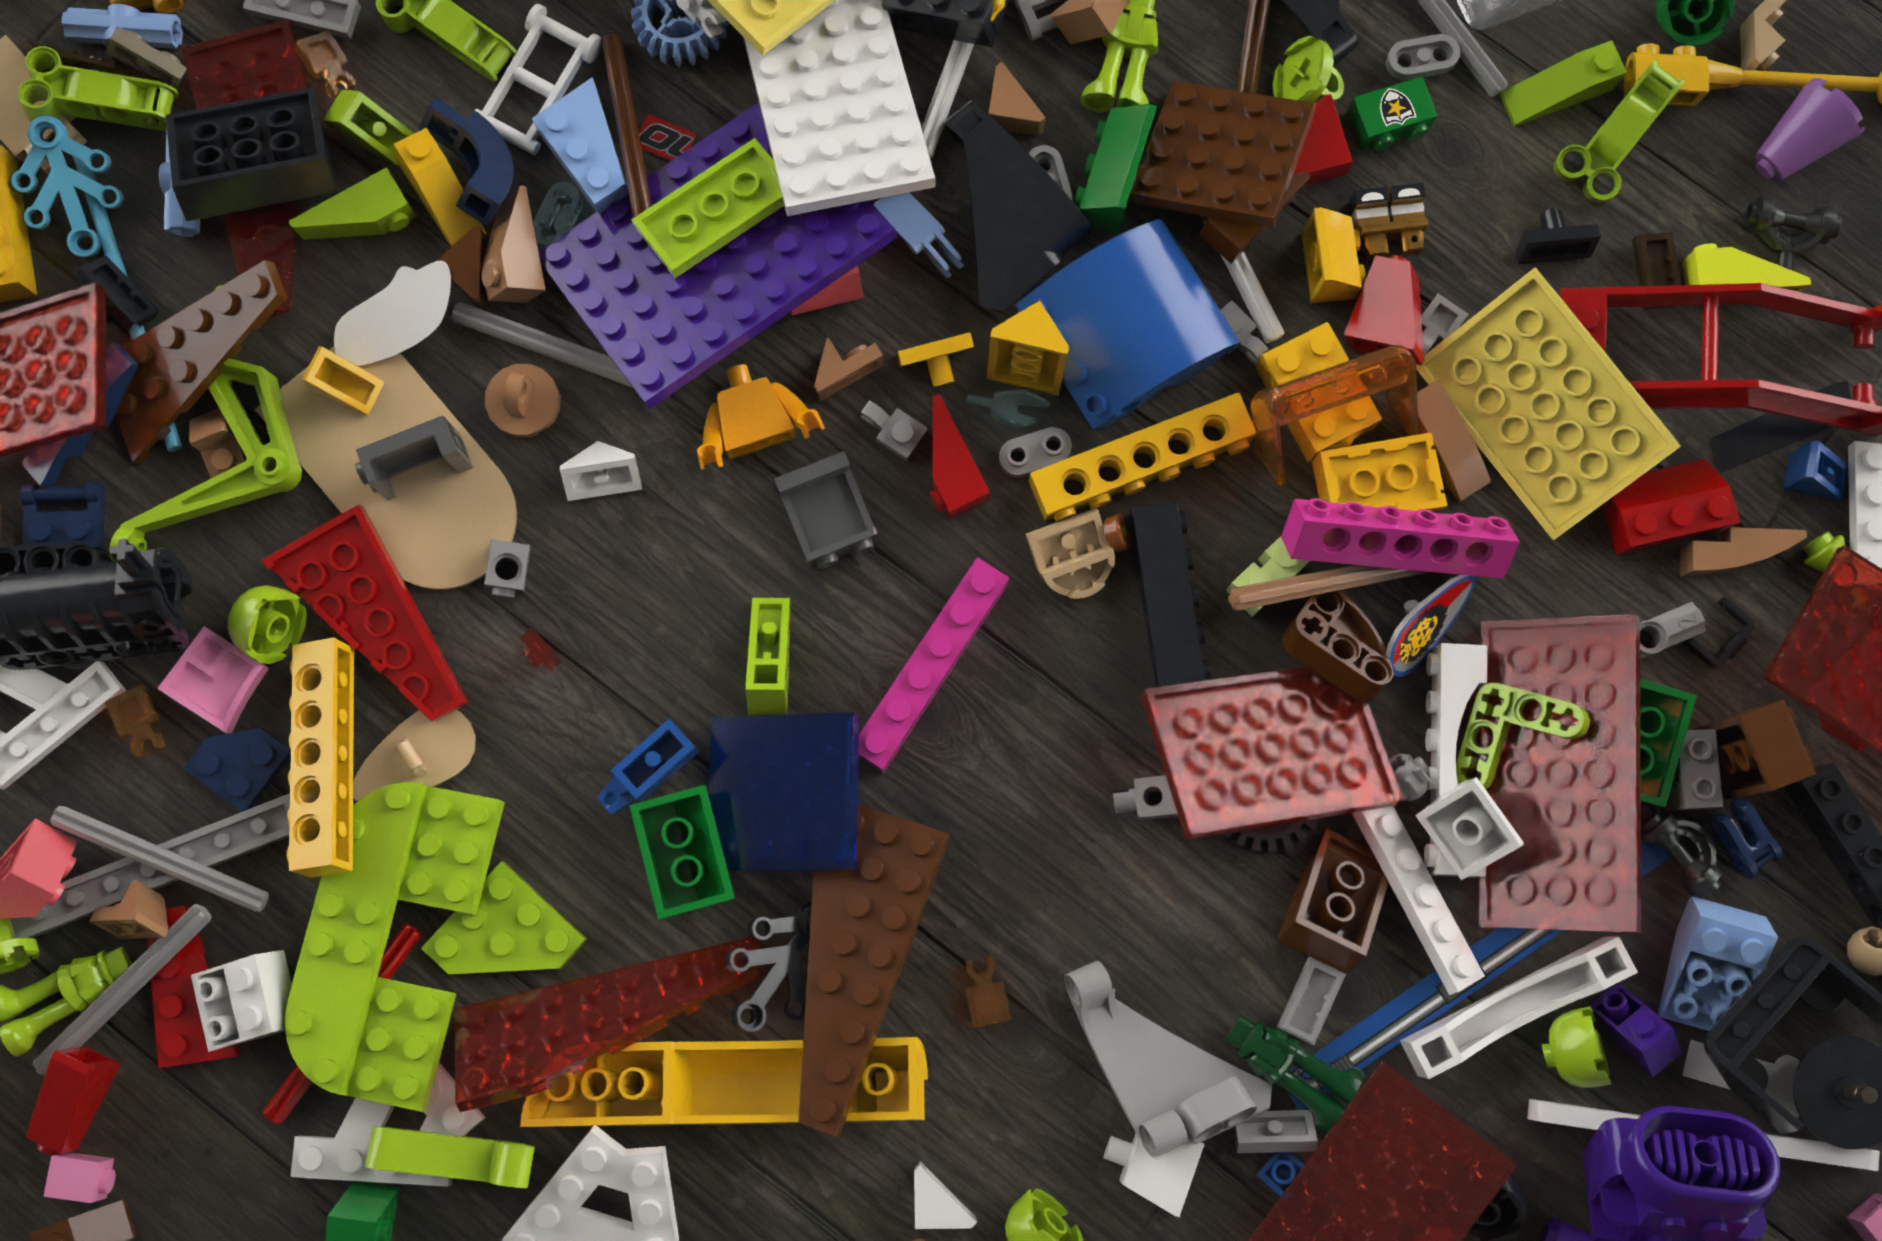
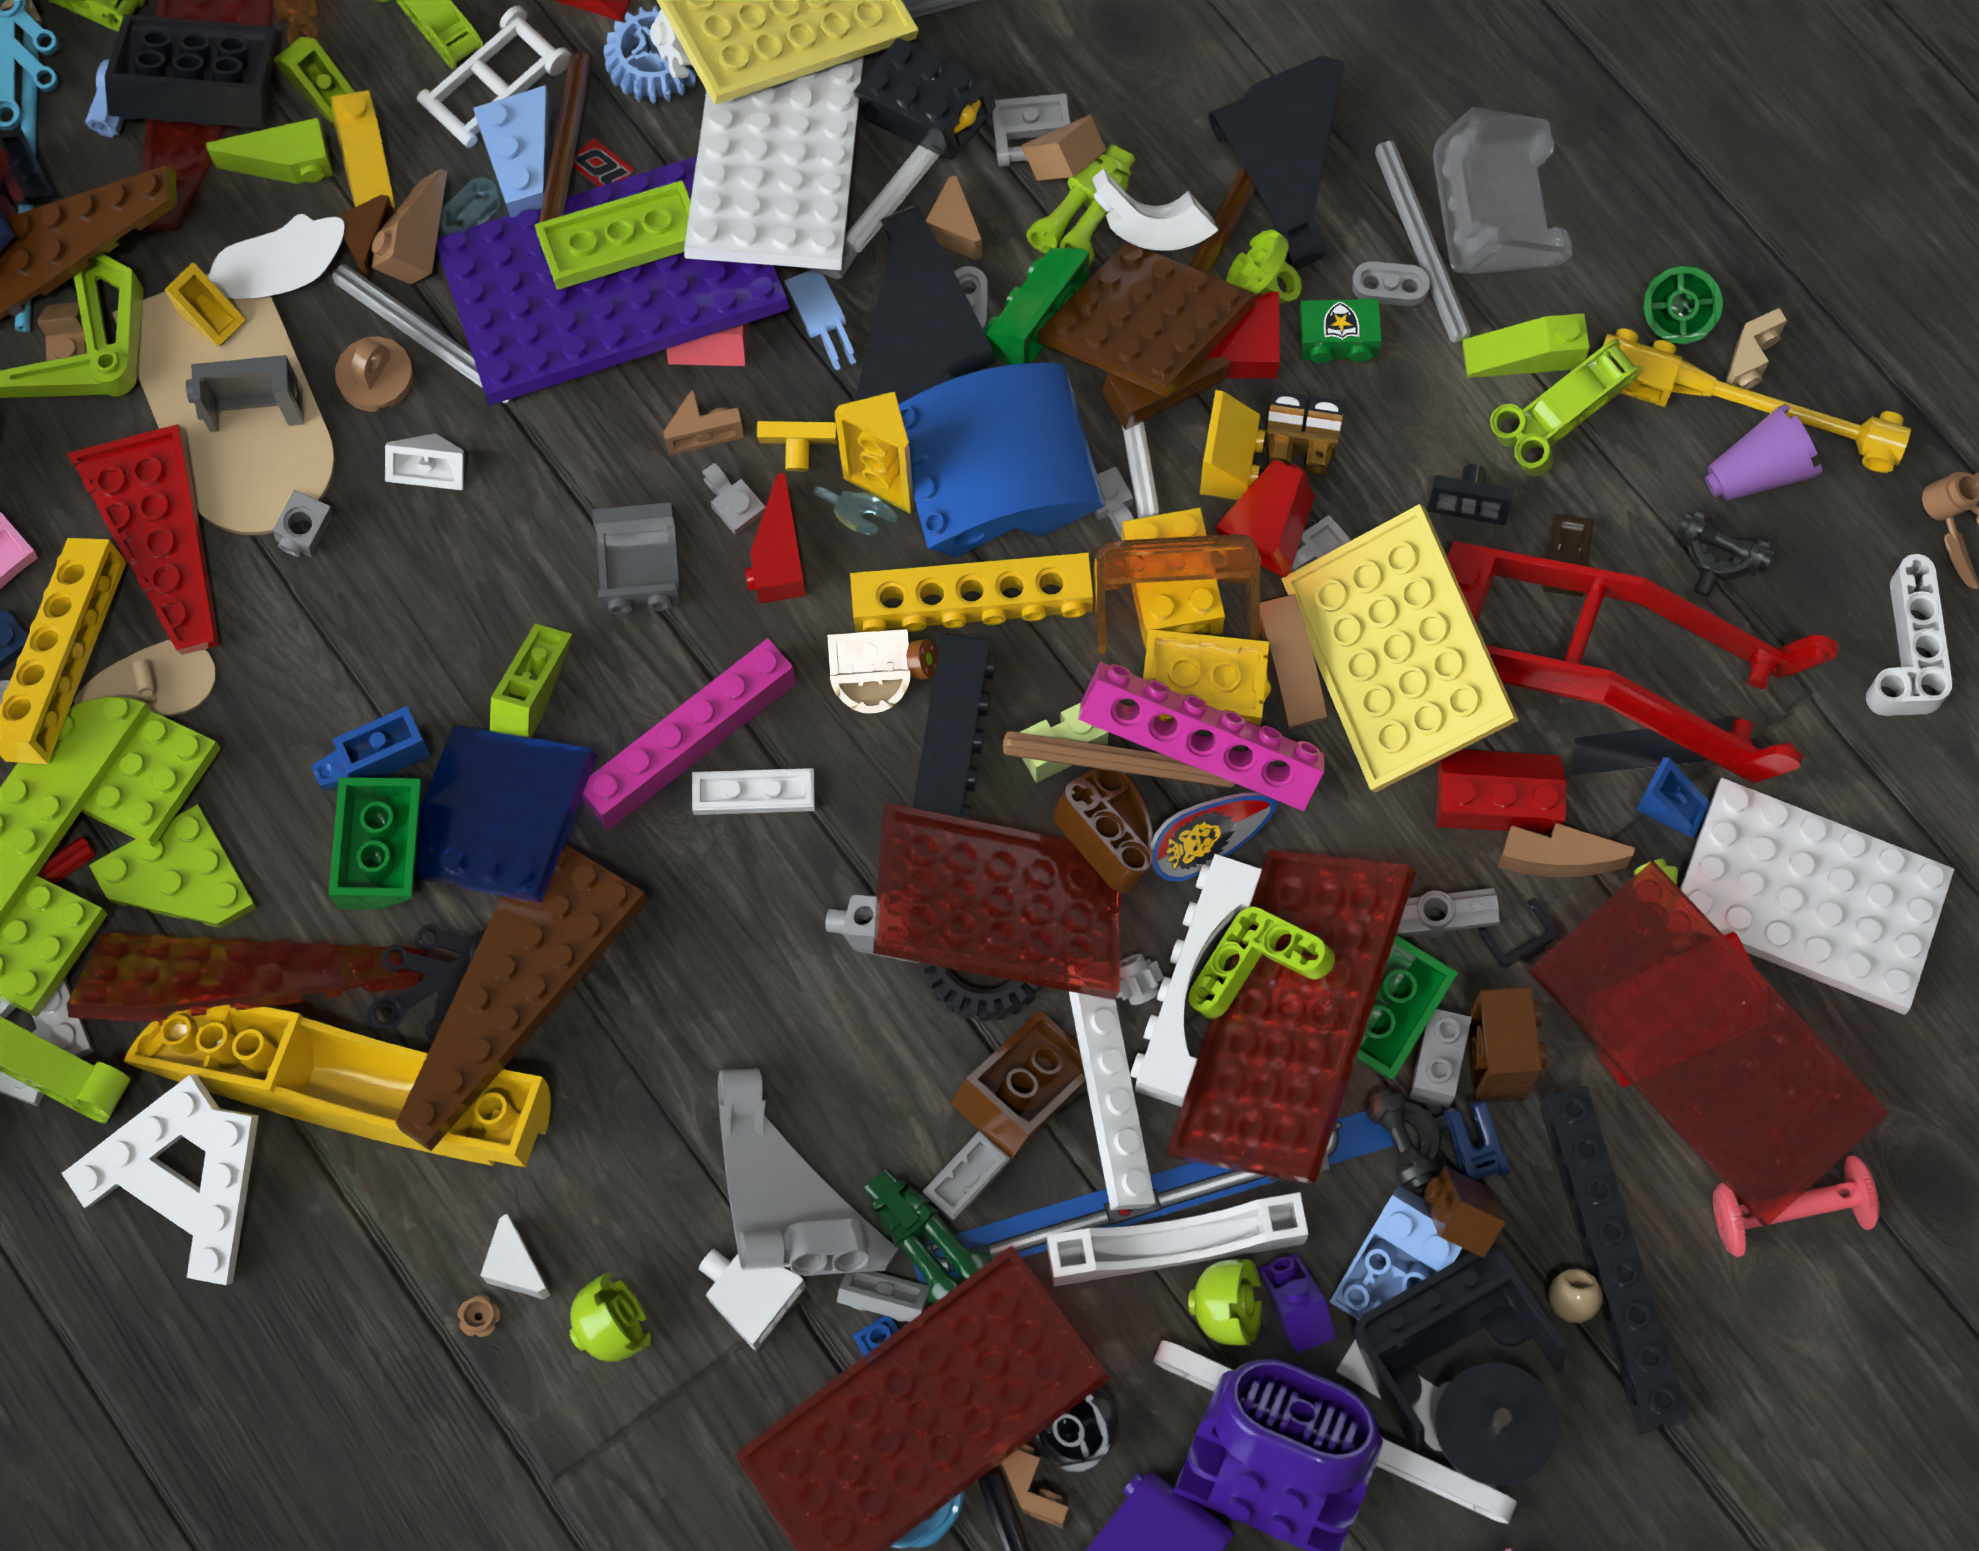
camera: 20 degrees right, 10 degrees down
lime cylinder [227,585,307,664] -> none
dark blue arch [418,97,514,227] -> none
clear red plate [519,628,562,671] -> none
light orange torso [697,364,825,470] -> none
clear orange plate [965,955,1011,1028] -> none
light grey plate [999,427,1072,478] -> none
white slope [1415,778,1524,880] -> none
neon yellow slope [1681,243,1811,292] -> none
none -> white tile [692,768,815,815]
none -> white arch [1092,168,1218,251]
none -> reddish brown hinge [1424,1166,1505,1258]

